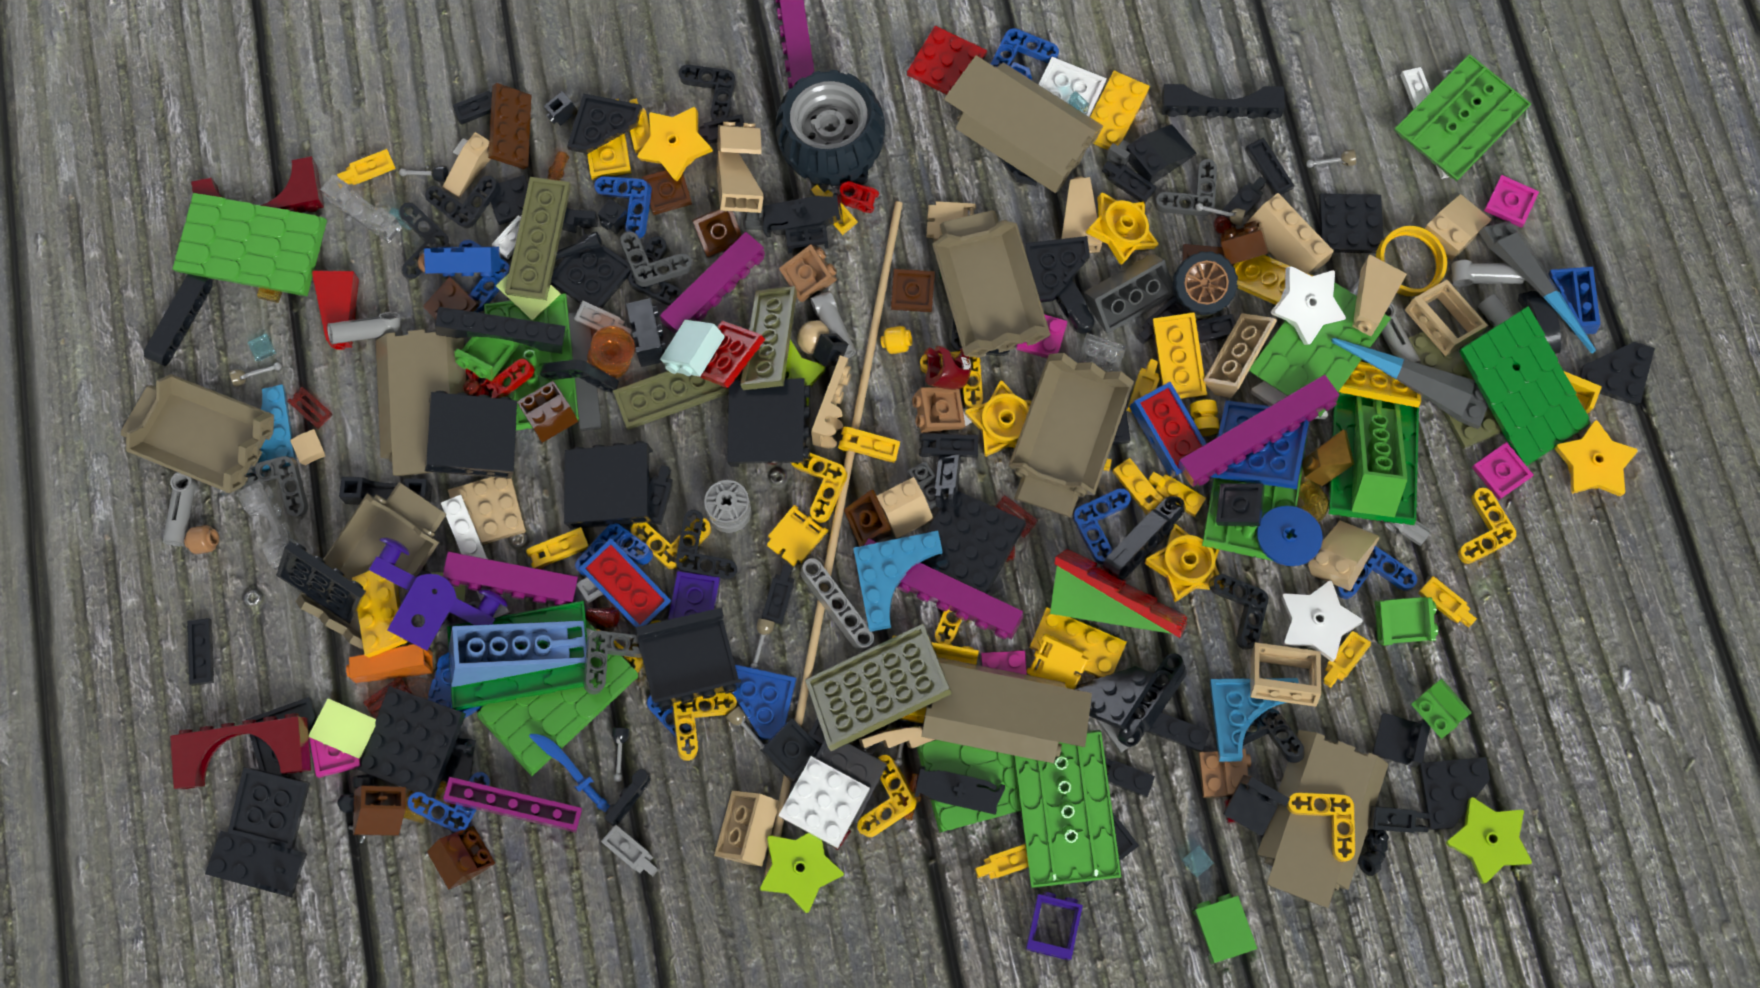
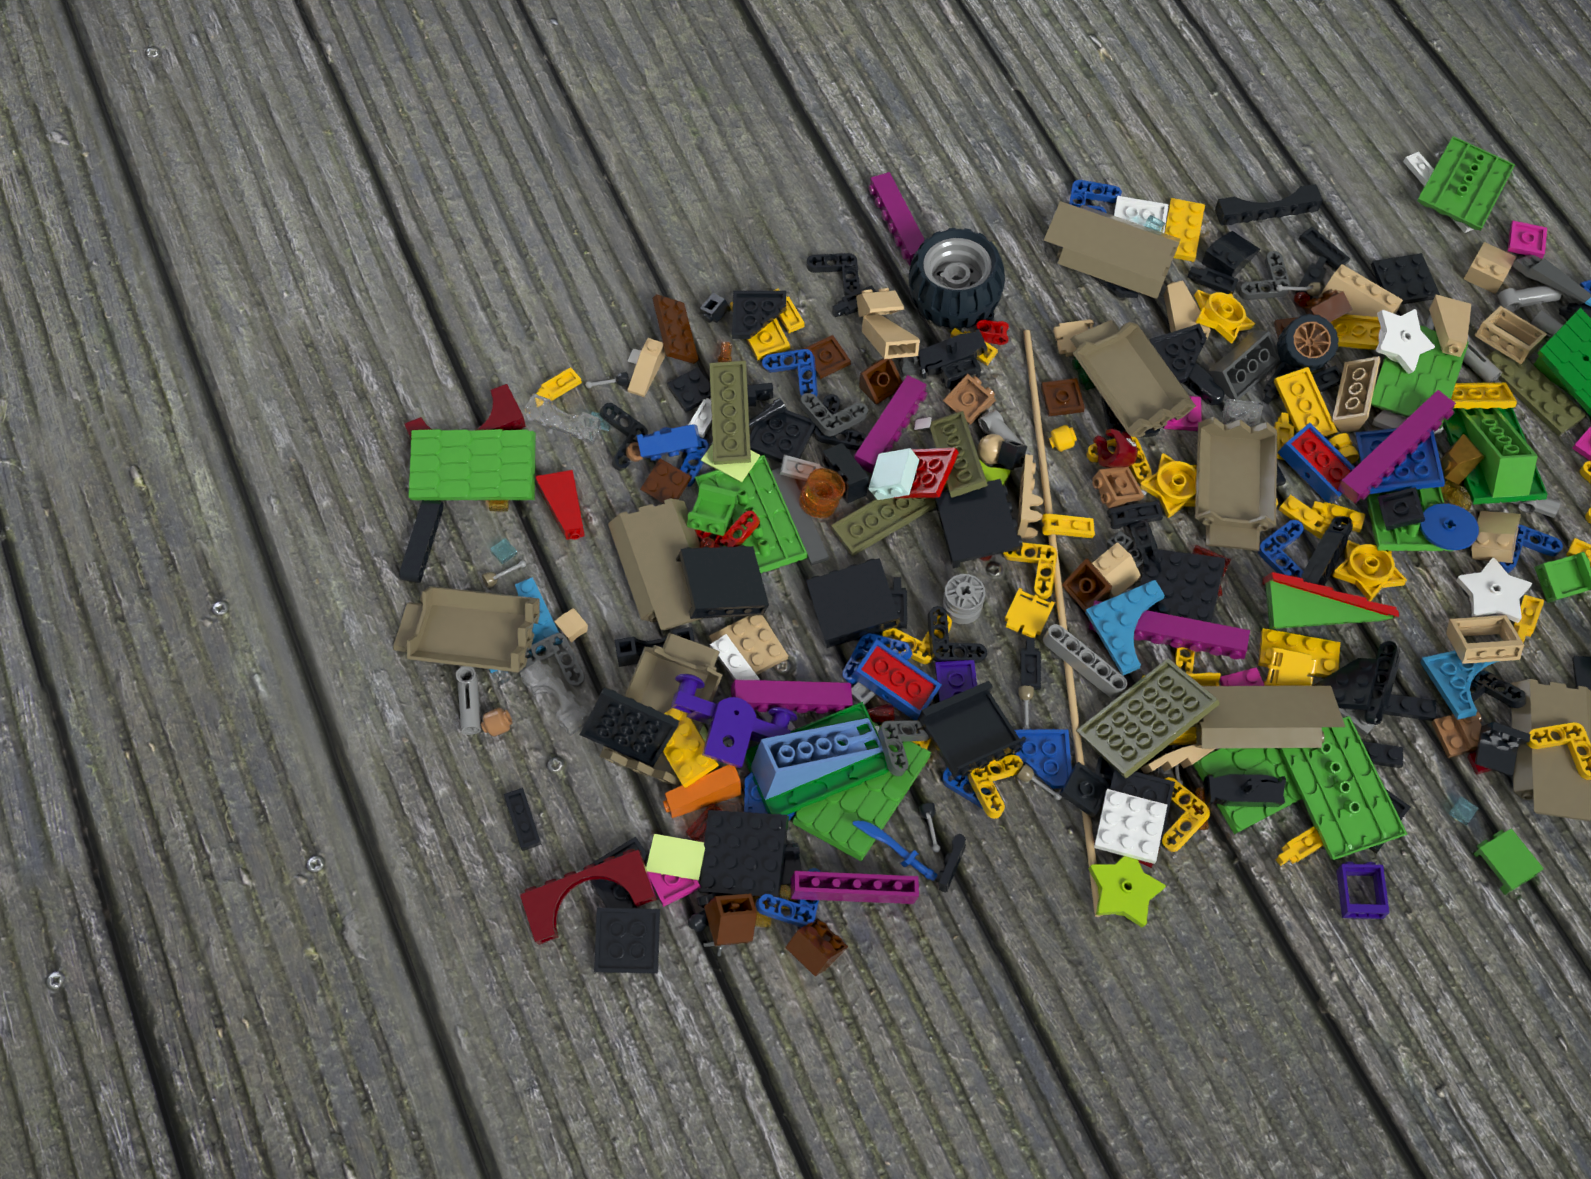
camera: 15 degrees left, 10 degrees down
black hinge [205,830,307,898] -> none
clear red tile [287,387,333,429] -> none
light grey piece [327,312,402,344] -> none
black beam [425,176,500,228] -> none
black arch [435,307,565,354] -> none
black hinge [452,90,492,125] -> none
reddish brown slope [517,381,579,443] -> none
yellow plate [526,527,589,569] -> none
black beam [540,360,619,393] -> none
black brick [598,198,627,234] -> none
light grey hinge [601,824,658,877] -> none
yellow plate [637,107,713,181] -> none
tan slope [714,791,780,867] -> none
red plate [907,26,987,95] -> none
dark grey tile [1106,140,1130,166] -> none
black beam [1209,574,1269,650] -> none
hinge [1306,149,1356,168] -> none
dark grey plate [1331,338,1488,429] -> none
yellow piece [1376,226,1447,297] -> none
none -> white sticker [914,417,932,430]

